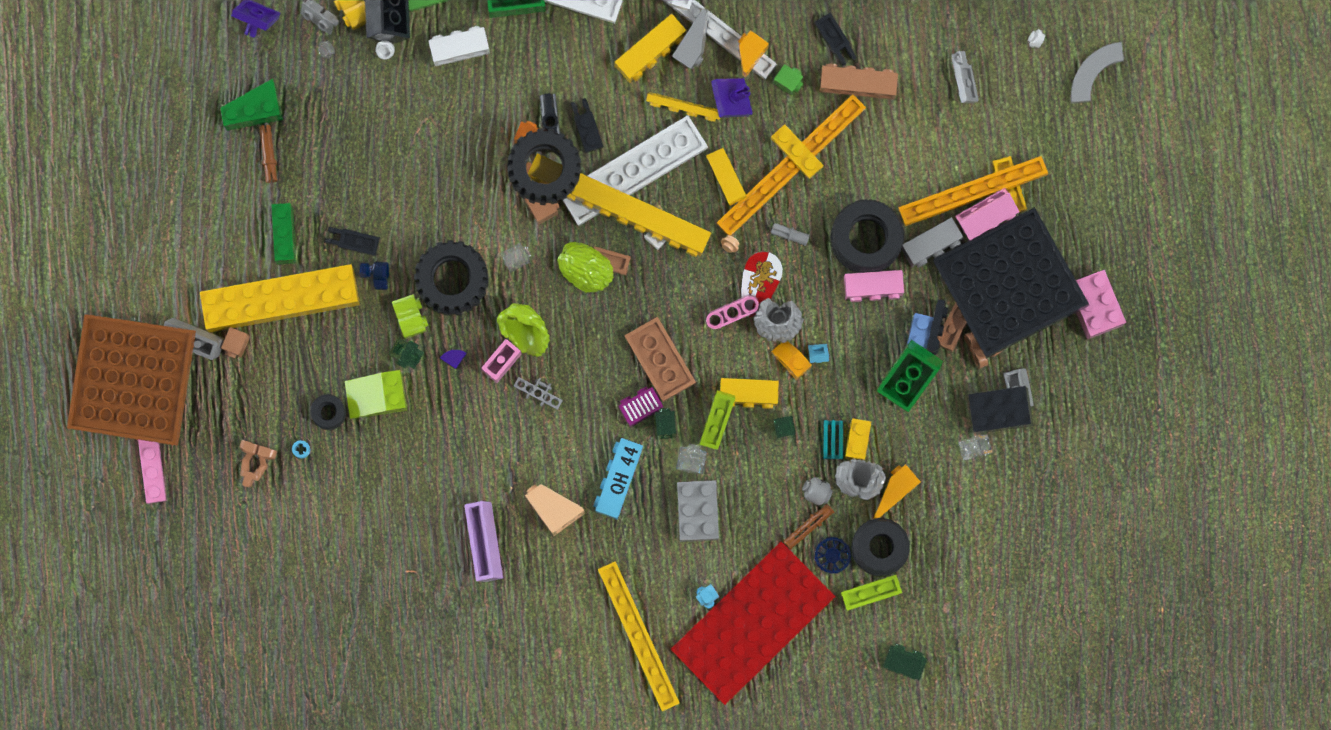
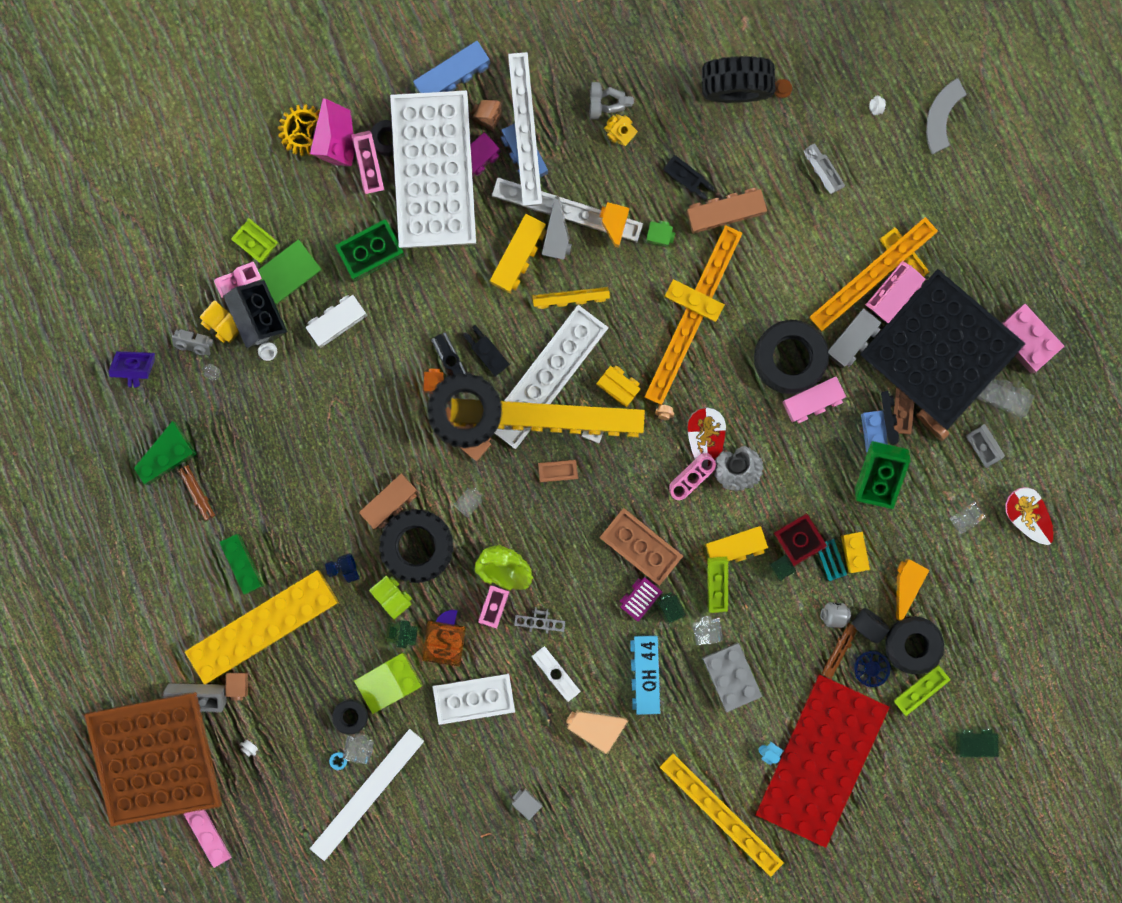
camera: 20 degrees left, 5 degrees up
nougat piece [239,440,277,487] -> none
black hinge [324,227,380,257] -> none
lavender brick [464,501,503,582] -> none
lime hair [557,242,614,293] -> none
yellow tile [706,148,747,205] -> none
dark purple tile [711,78,753,118] -> none
light grey axle [771,223,810,246] -> none
light orange slope [771,341,812,381] -> none
medium azure plate [808,344,829,363] -> none
light grey hair [835,458,886,500] -> none
black brick [968,386,1033,434] -> none
none -> white plate [240,739,258,757]
none -> white tile [310,729,424,861]
none -> clear brick [343,733,374,764]
none -> nougat brick [359,473,418,530]
none -> clear orange slope [422,621,466,667]
none -> white plate [433,674,515,725]
none -> light grey brick [512,788,542,820]
none -> white piece [531,646,581,702]
none -> yellow brick [596,365,641,408]
none -> dark red brick [774,513,828,567]
none -> black tyre [852,608,890,644]
none -> clear brick [977,379,1035,418]
none -> shield [1006,487,1053,545]

